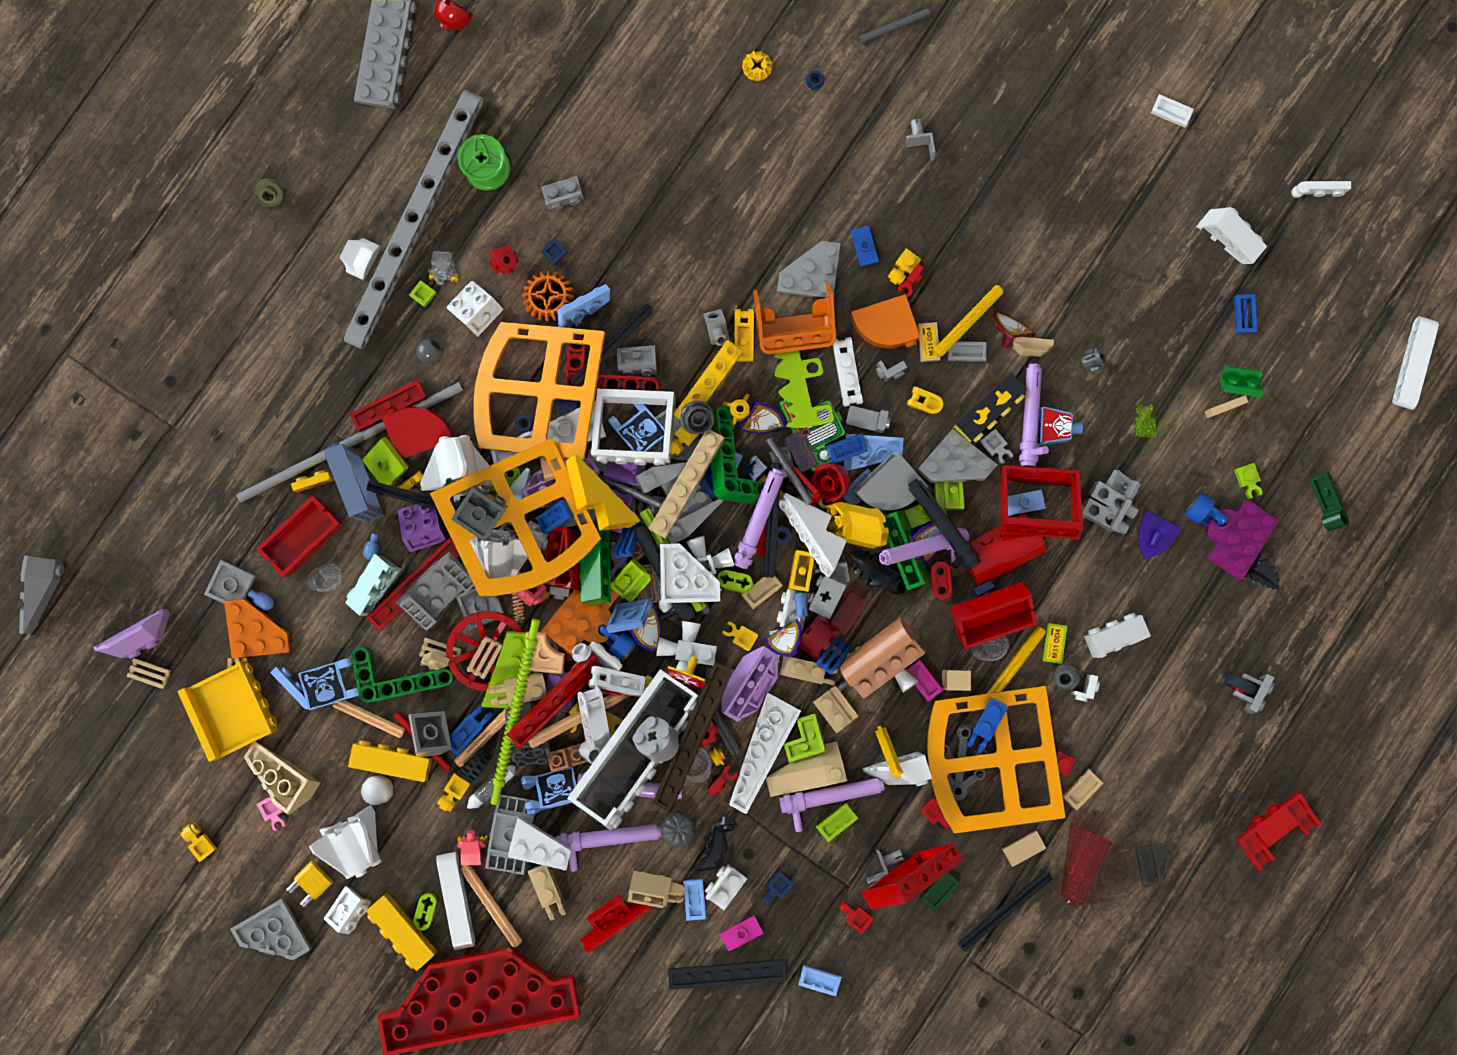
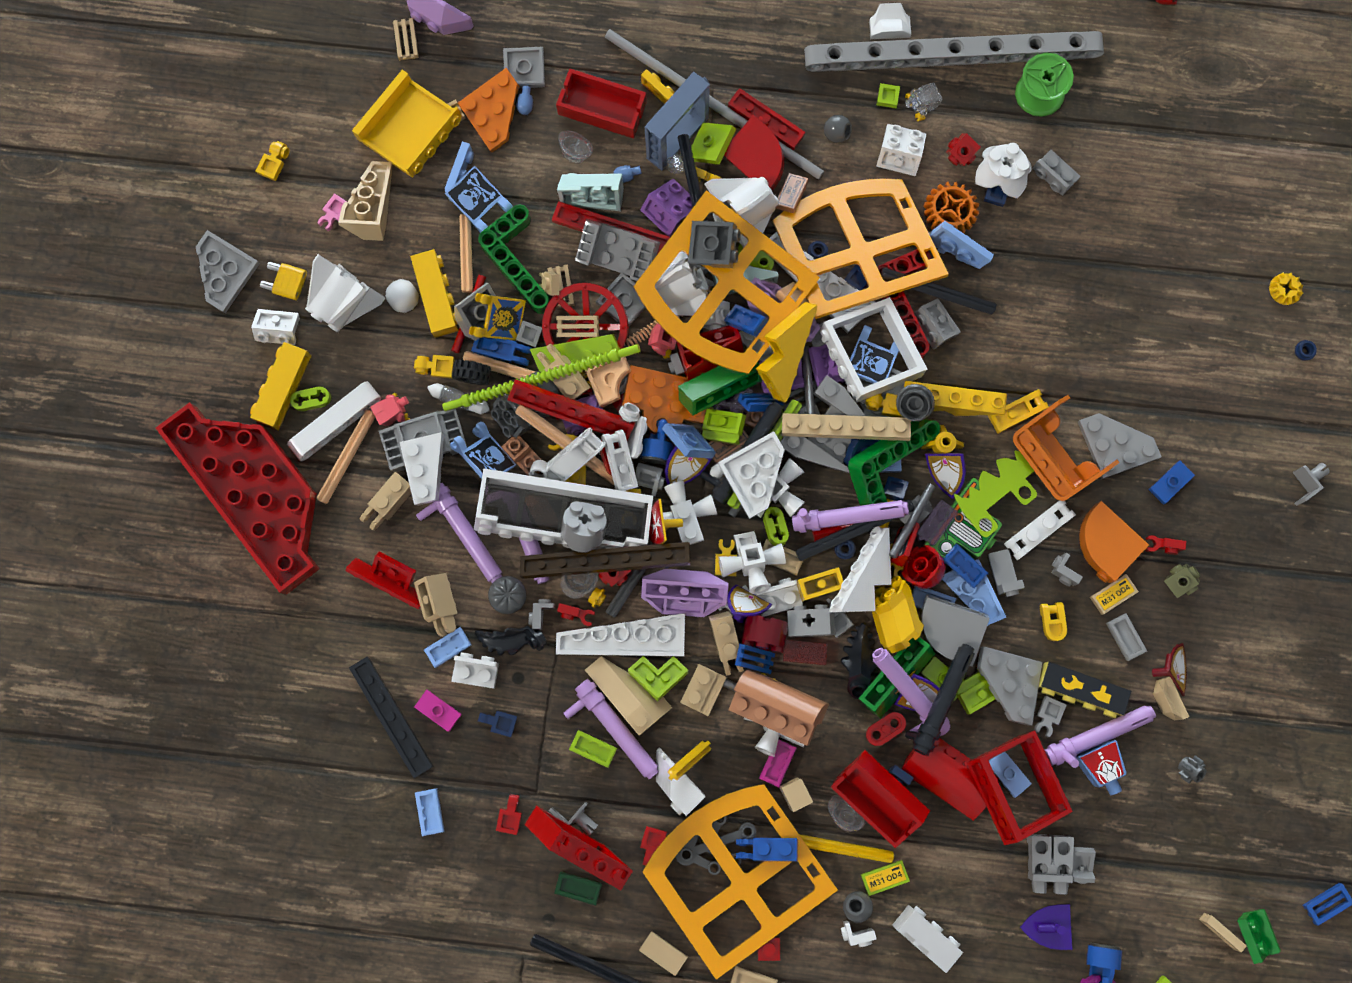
camera: 65 degrees right, 5 degrees down
light grey bracket [703,309,729,346] -> none
medium blue pin [793,593,809,617] -> none
yellow plate [888,248,921,285] -> none
yellow axle [934,285,1003,356] -> none
clear neon green plate [1134,404,1156,438] -> none
none -> flag [469,293,526,340]
none -> light grey plate [515,321,542,348]
none -> light grey bracket [529,599,556,630]
none -> light grey bracket [635,463,665,496]
none -> clear plate [666,154,684,174]
none -> white brick [718,531,786,594]
none -> tile [775,173,808,213]
none -> white brick [975,143,1032,199]
none -> olive brick [1164,563,1200,598]

